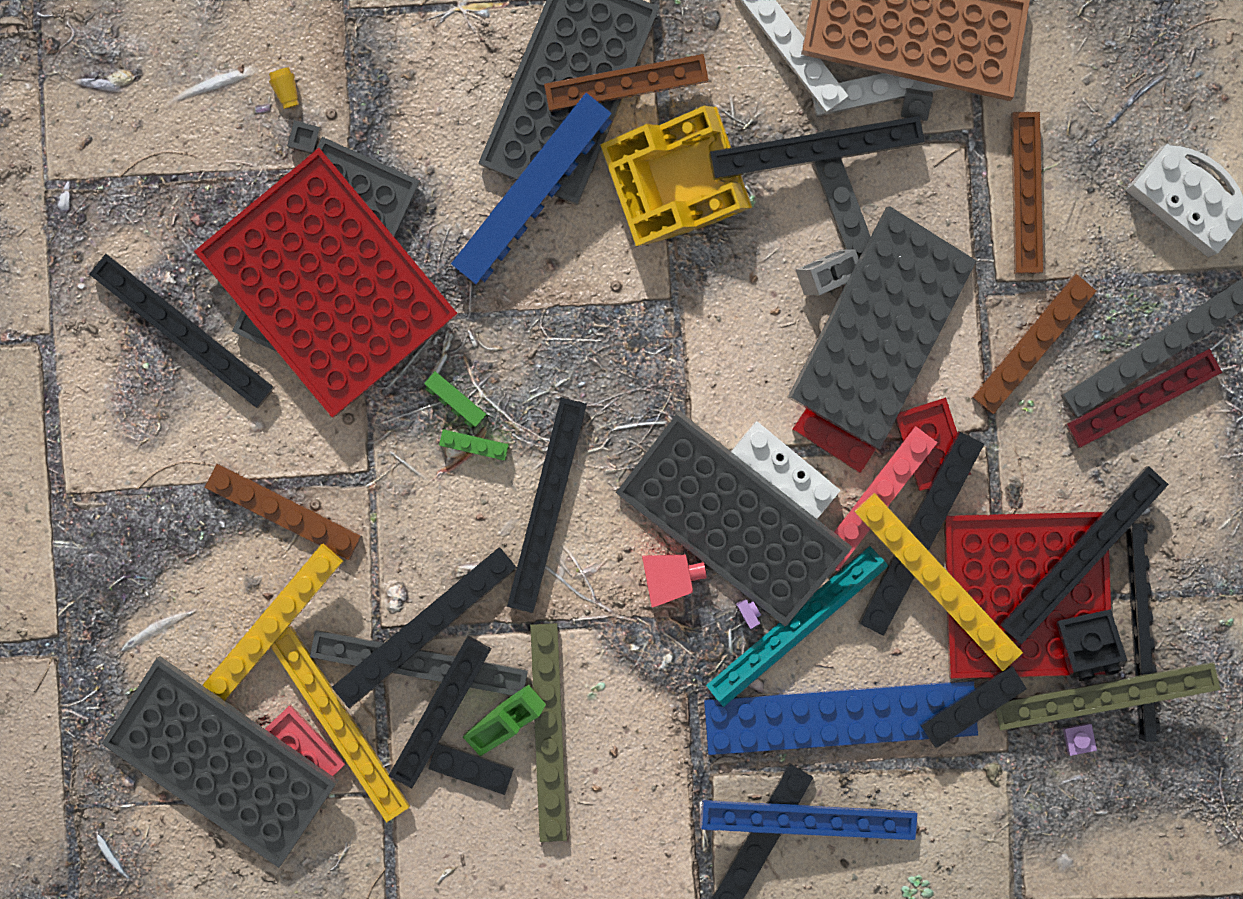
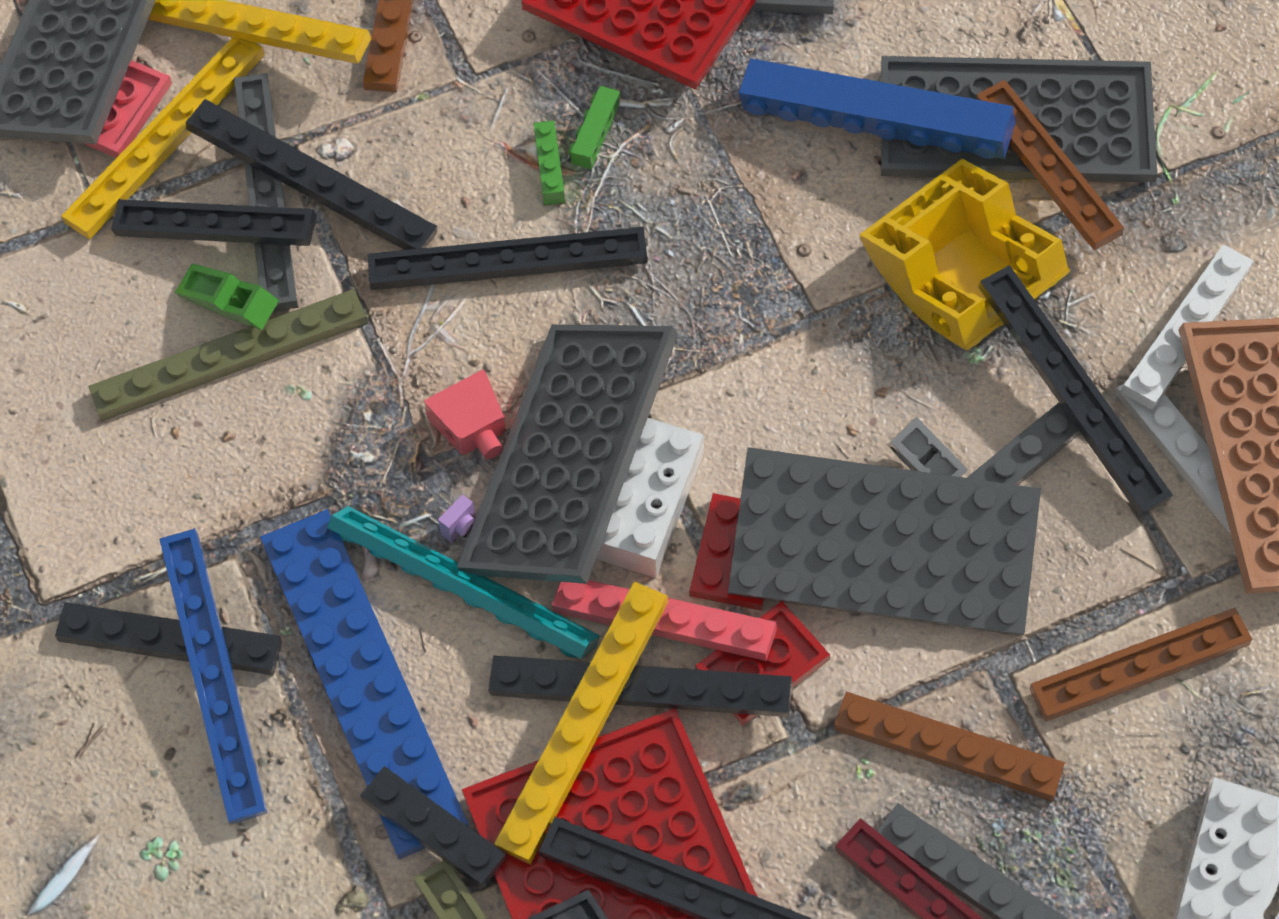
camera: 70 degrees right, 25 degrees down
black plate [428,742,514,795] -> none
dark grey plate [901,88,933,121] -> none

